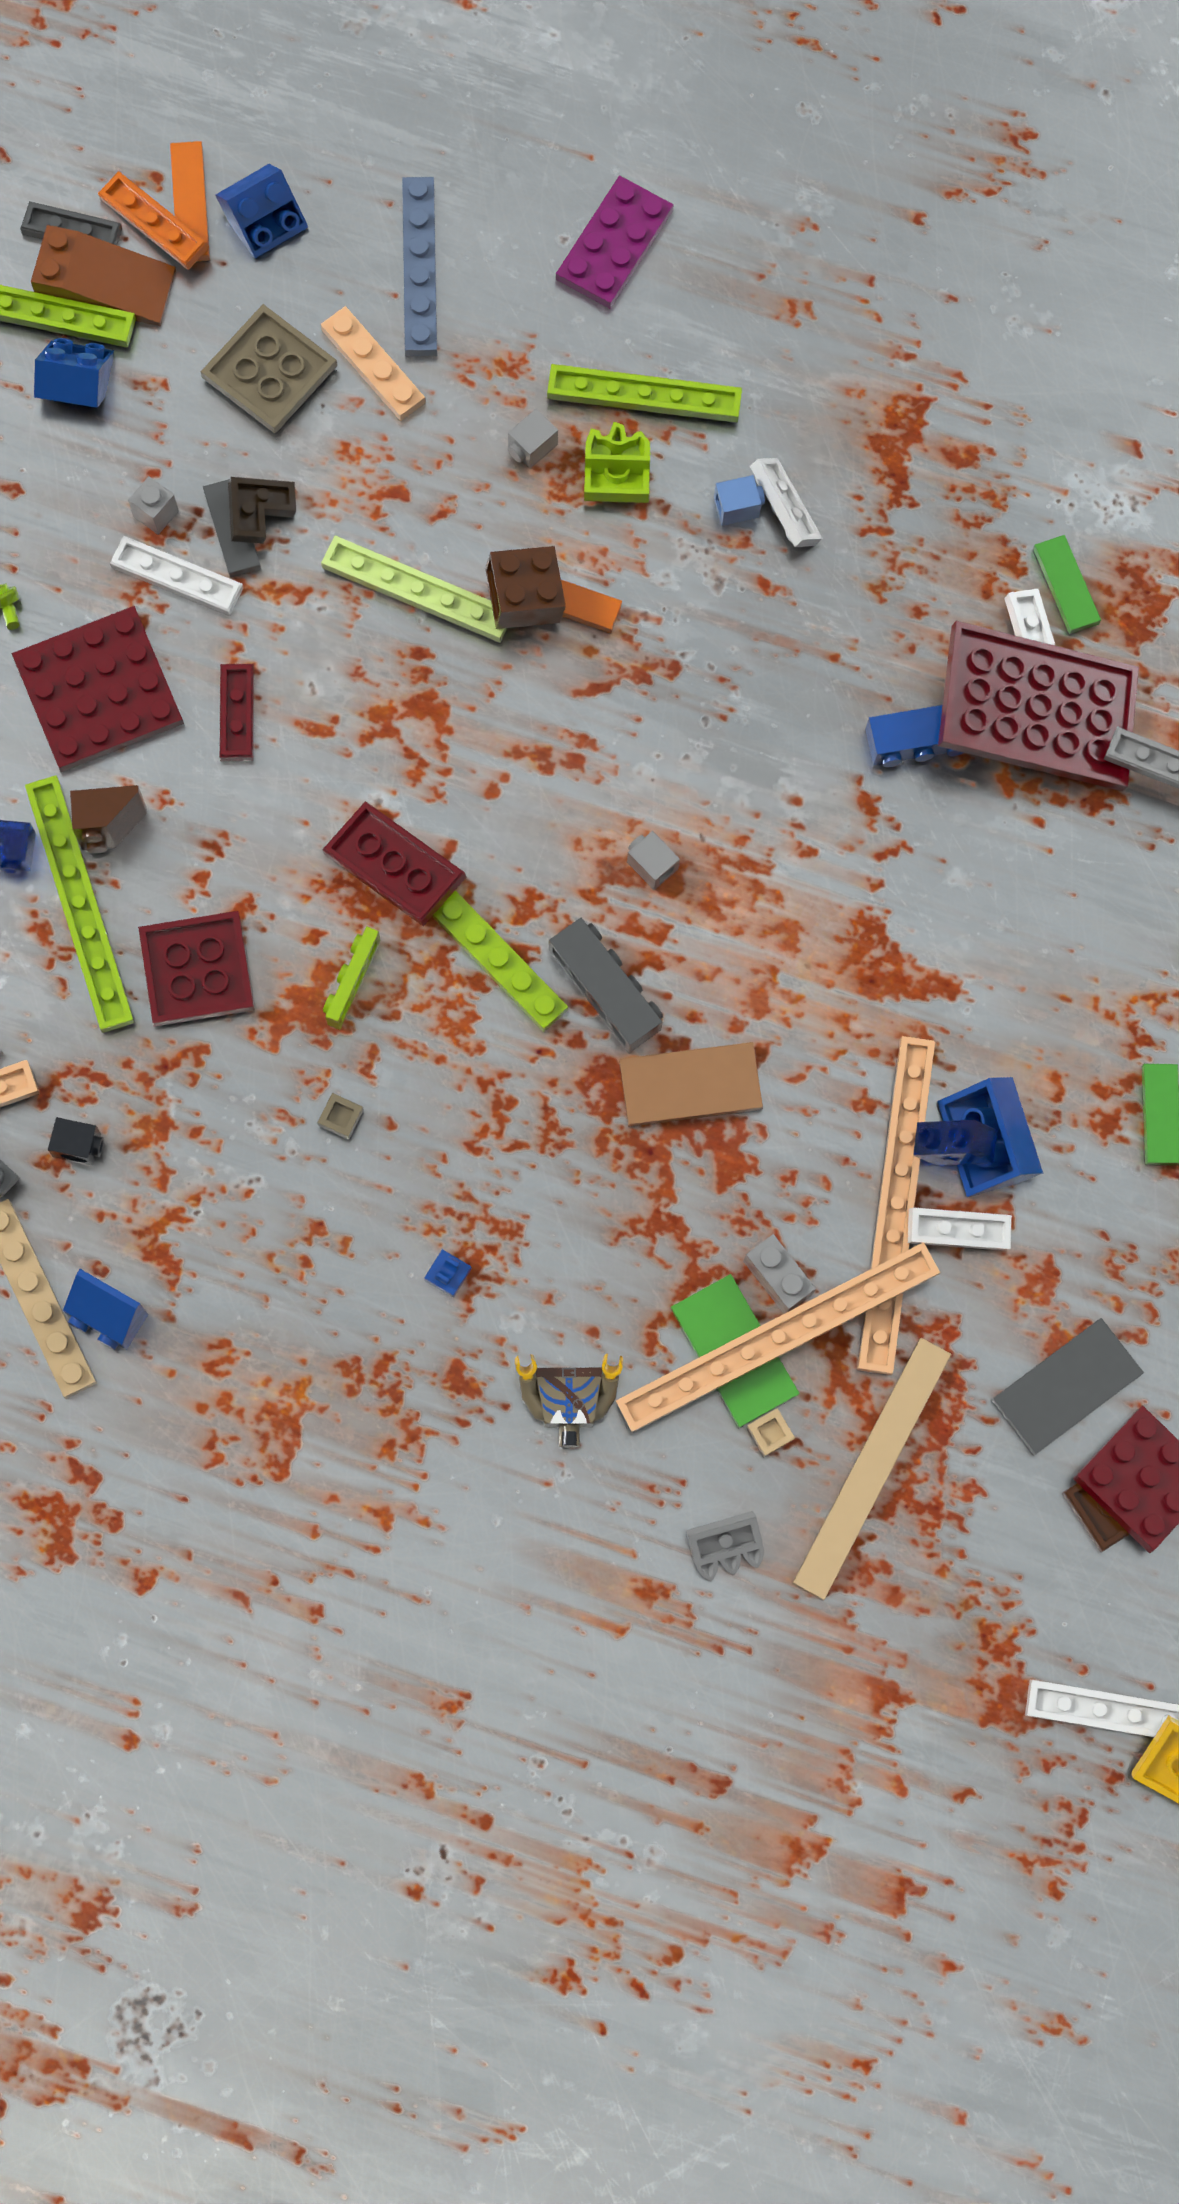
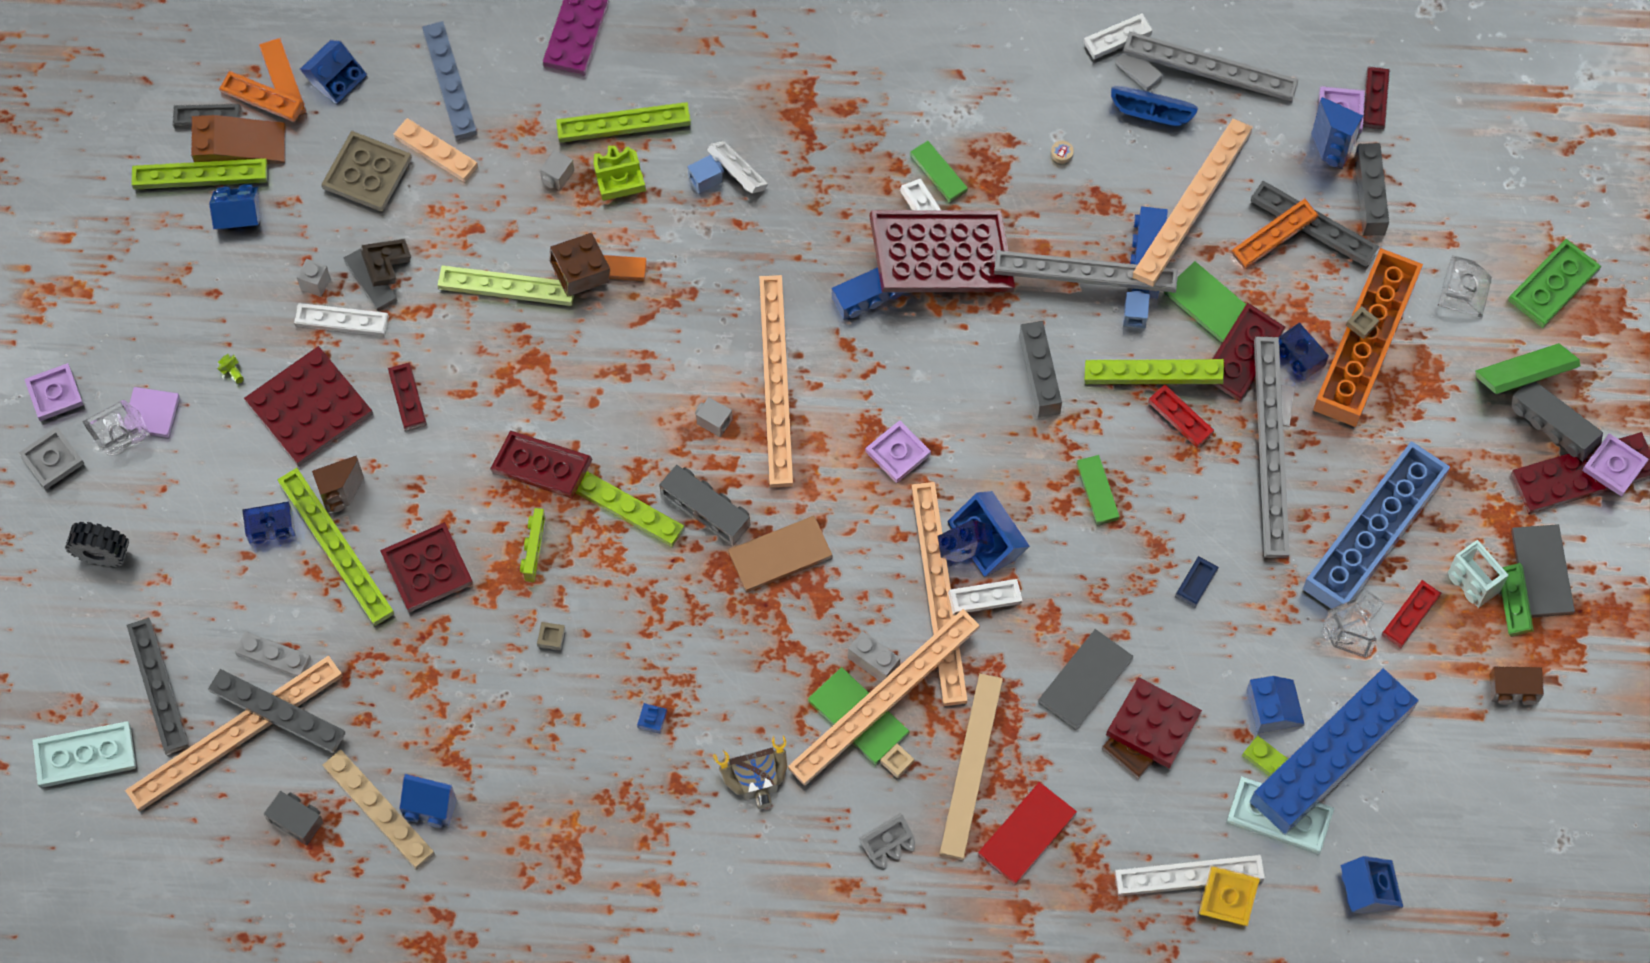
camera: 10 degrees left, 10 degrees down
black brick [48,1117,104,1166] -> none
none -> light nougat plate [759,275,793,488]
none -> lavender plate [865,420,931,483]
none -> red tile [978,781,1077,885]
none -> dark grey brick [1019,321,1062,418]

